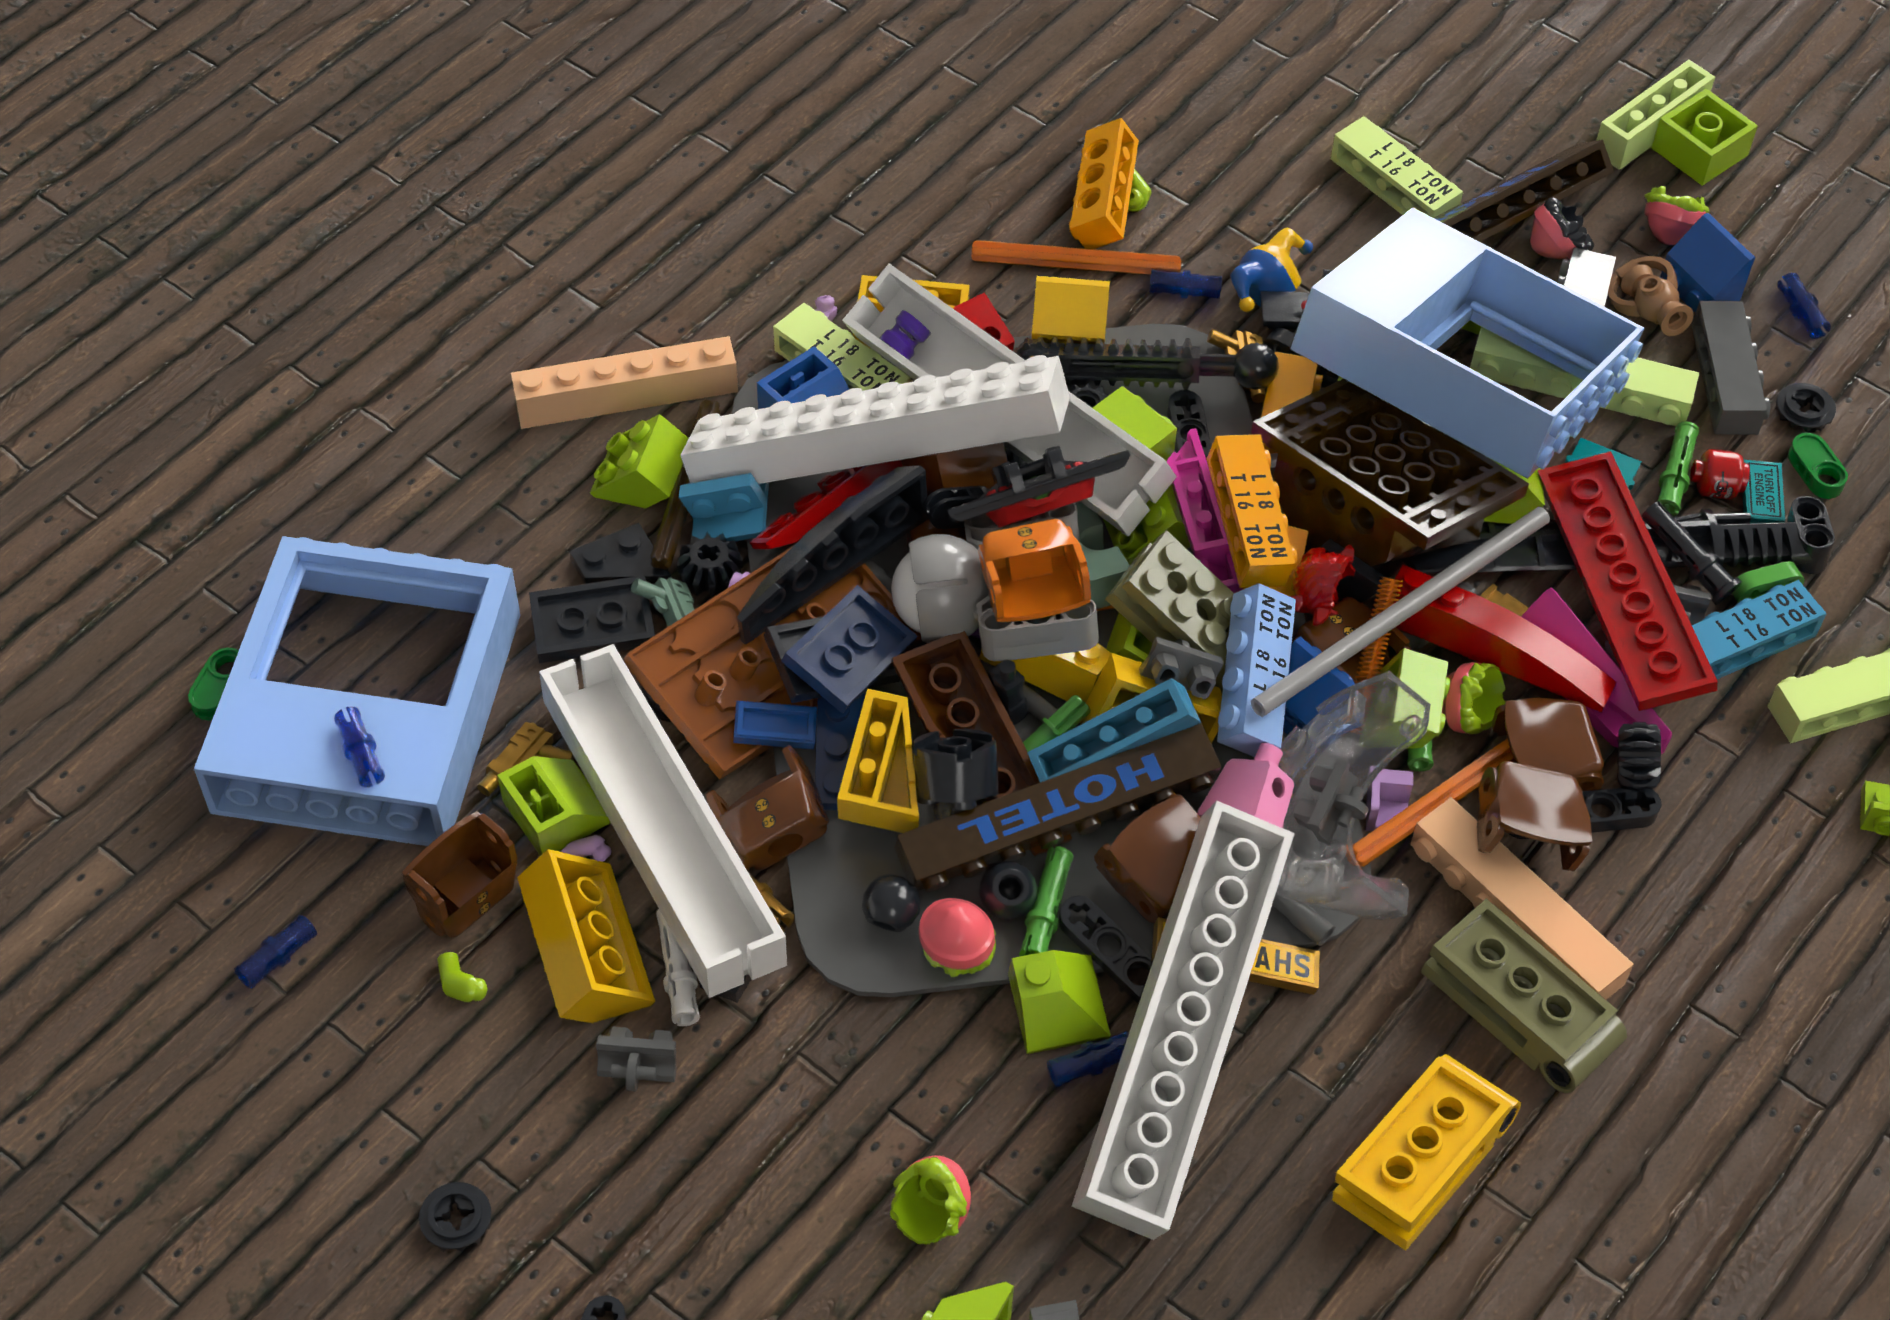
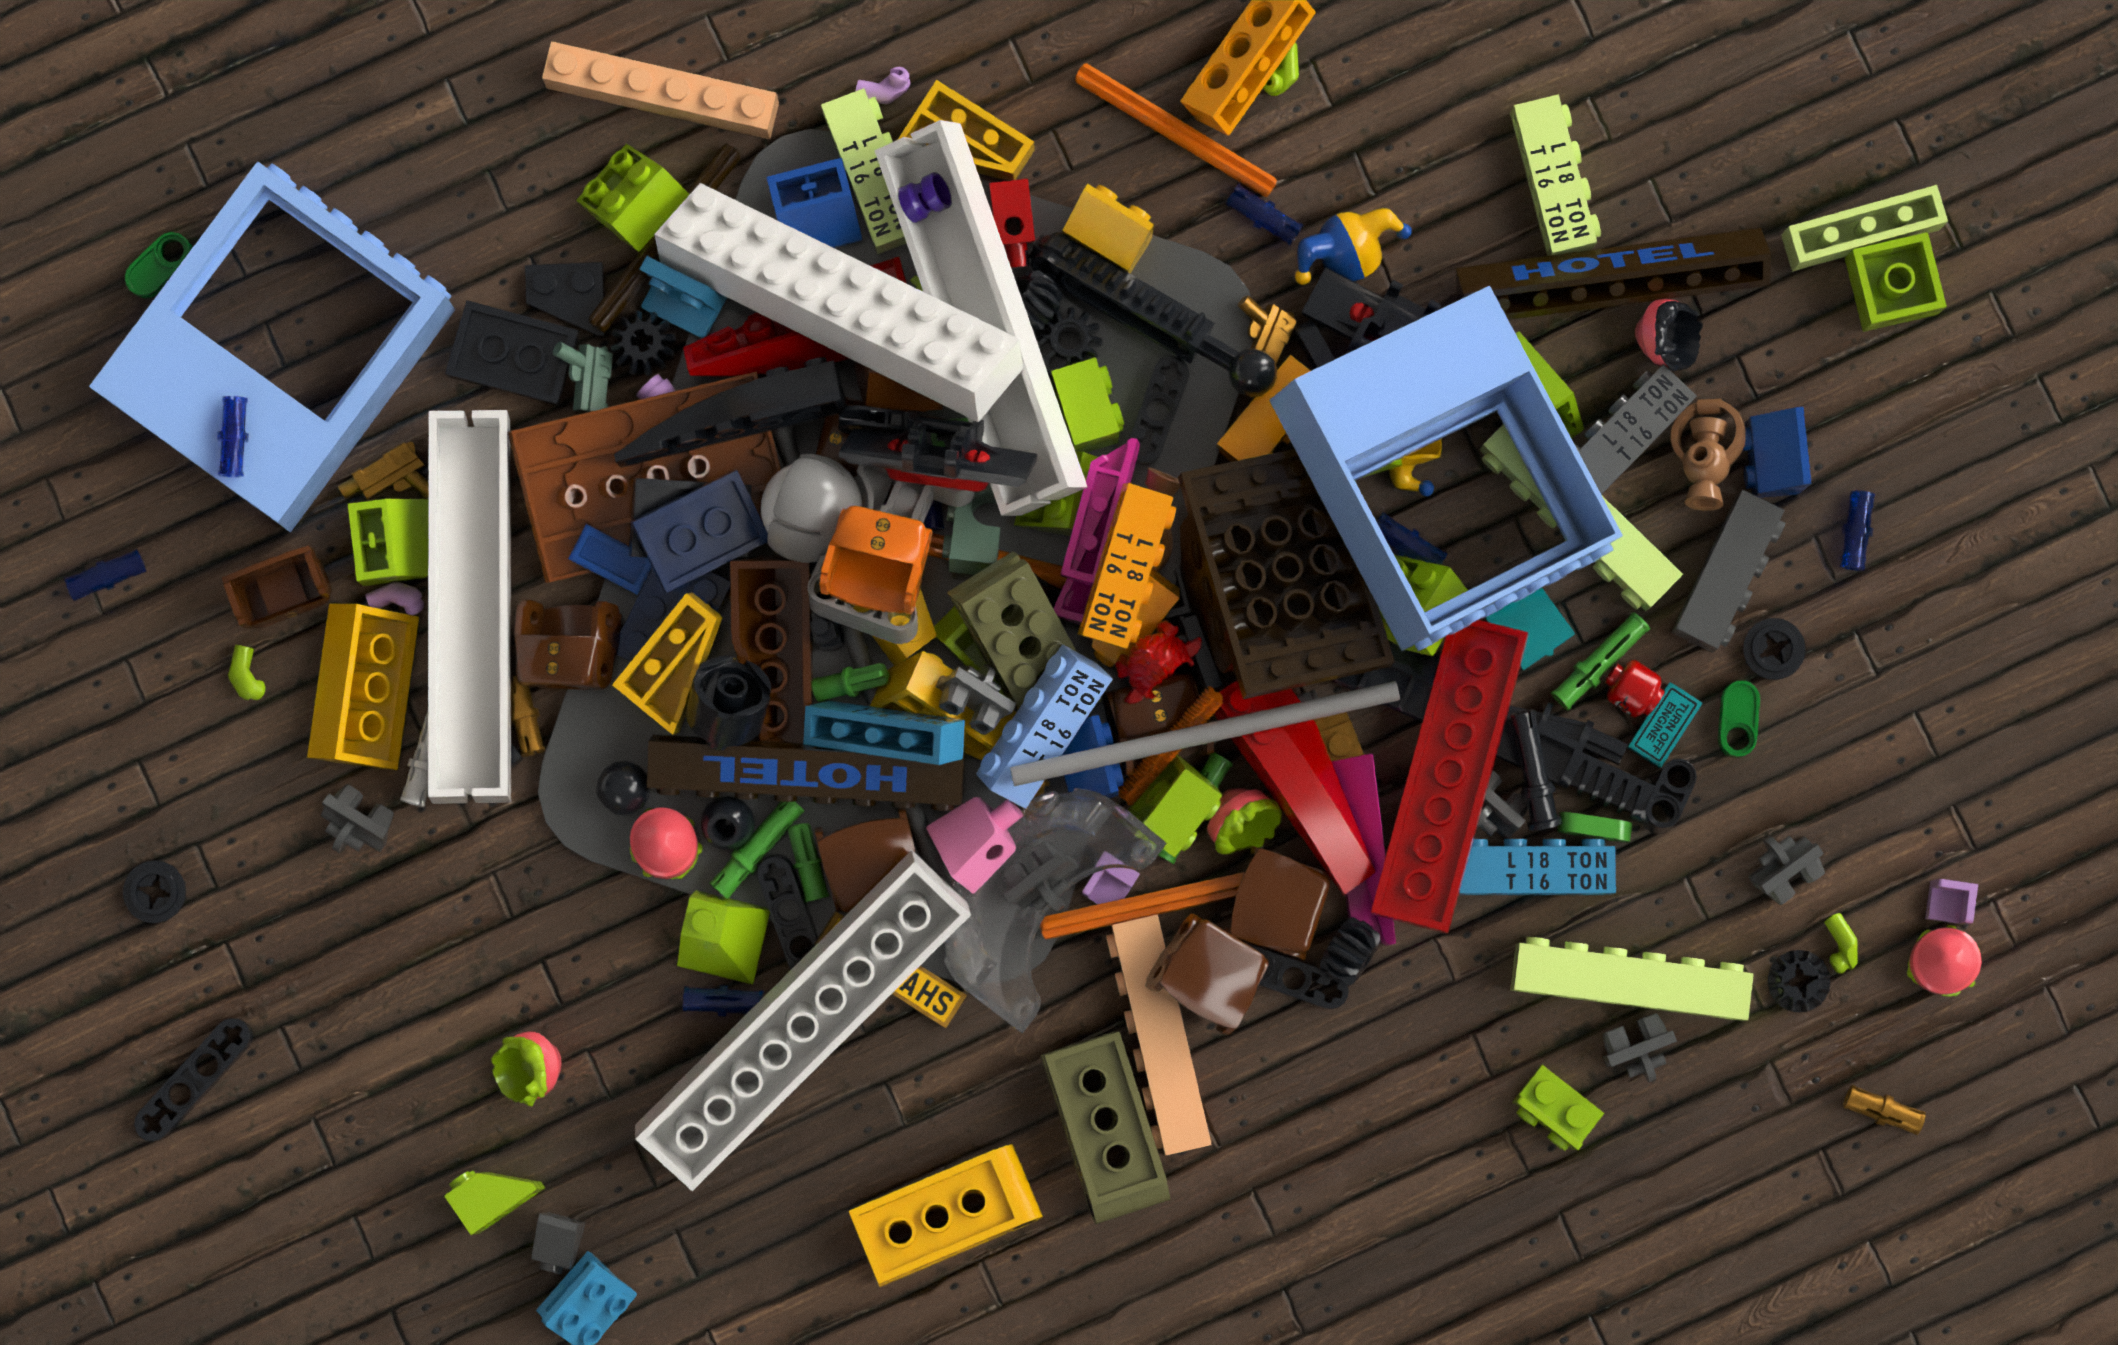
camera: 25 degrees right, 30 degrees up
coral hair [1644,186,1709,246] -> none
none -> bright green axle [788,823,829,902]

